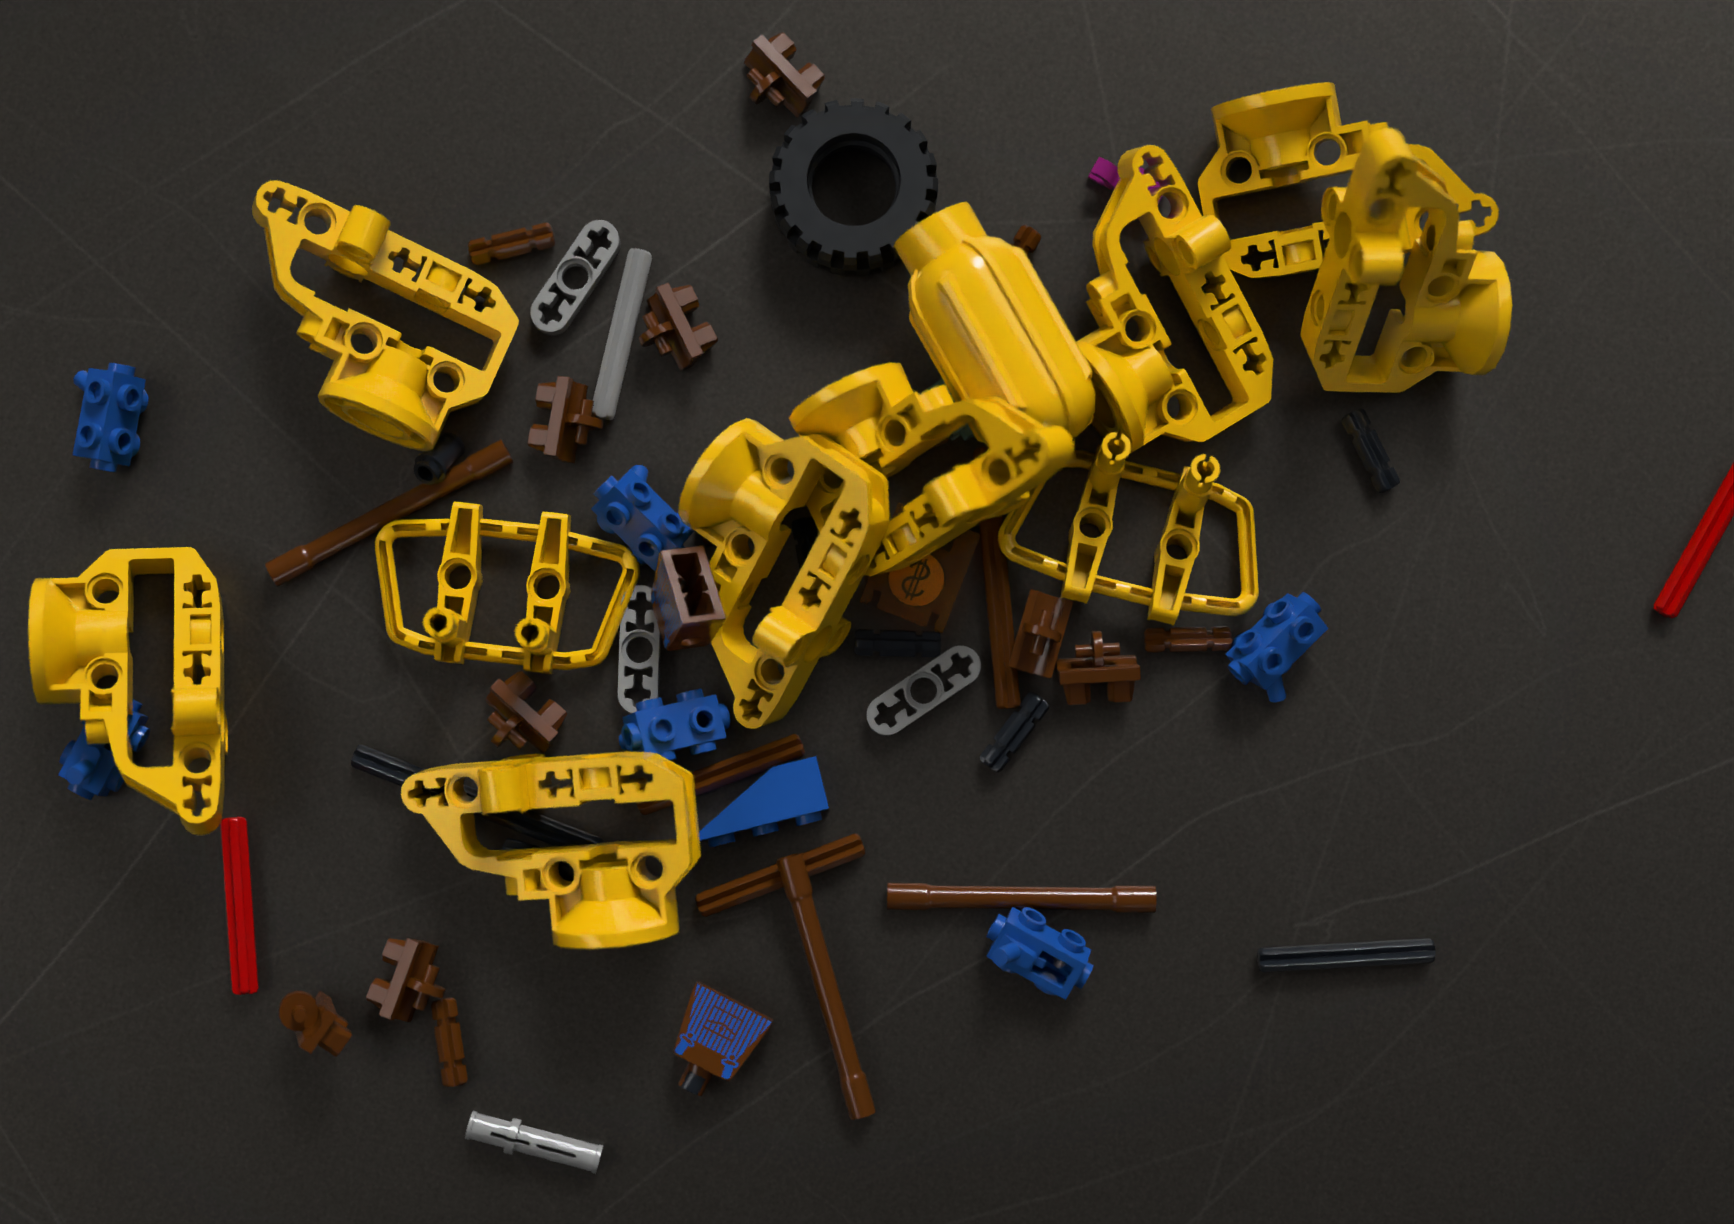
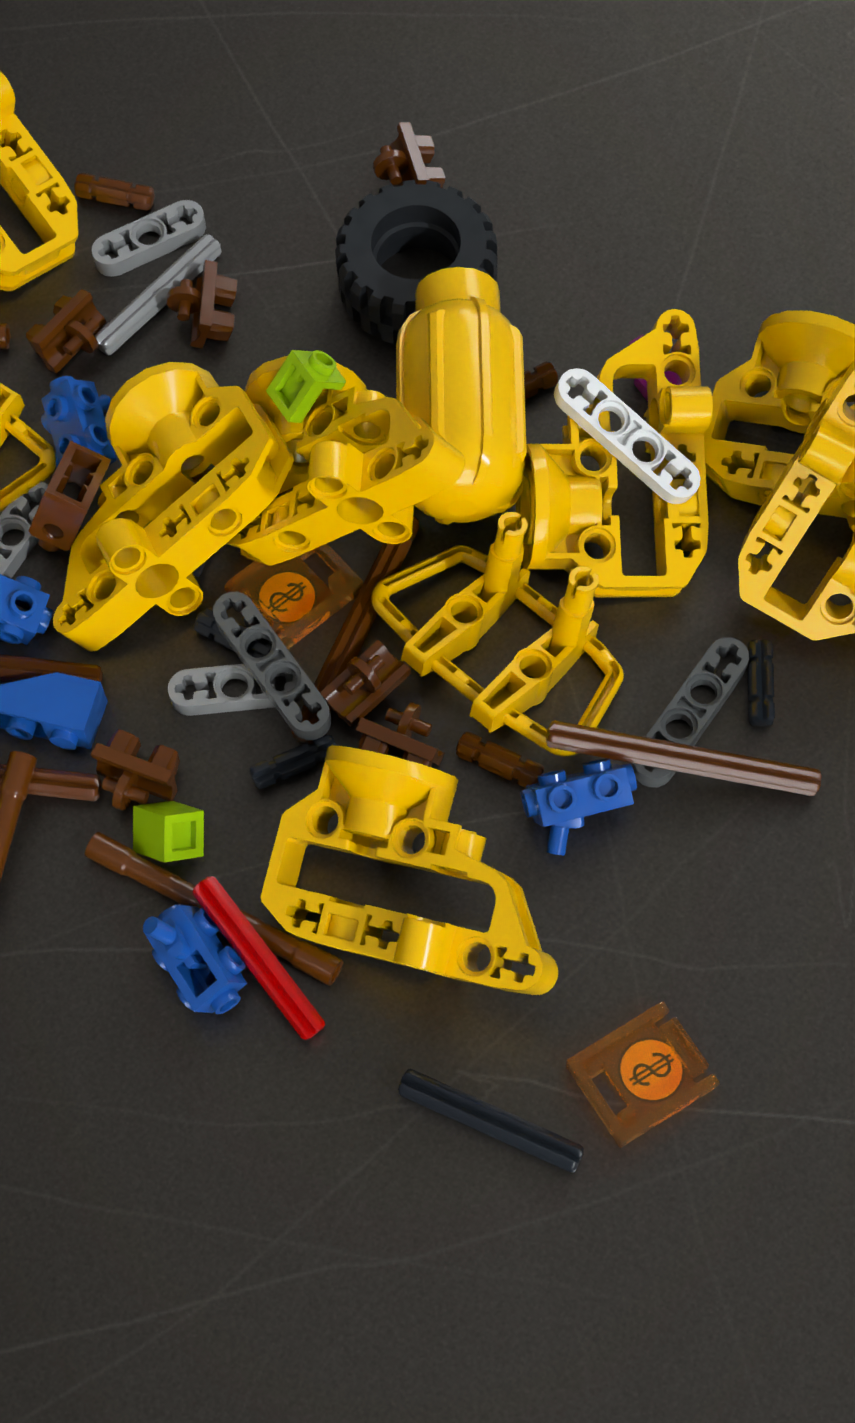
camera: 35 degrees right, 20 degrees down
none -> reddish brown hips [91,729,180,811]
none -> lime panel [133,801,204,863]
none -> red axle [192,876,325,1040]
none -> dark grey beam [213,591,331,740]
none -> yellow piece [261,745,558,995]
none -> lime bracket [266,350,346,423]
none -> reddish brown axle [546,720,821,796]
none -> white beam [554,368,701,504]
none -> clear orange container [566,1001,720,1148]
none -> dark grey beam [632,637,749,788]

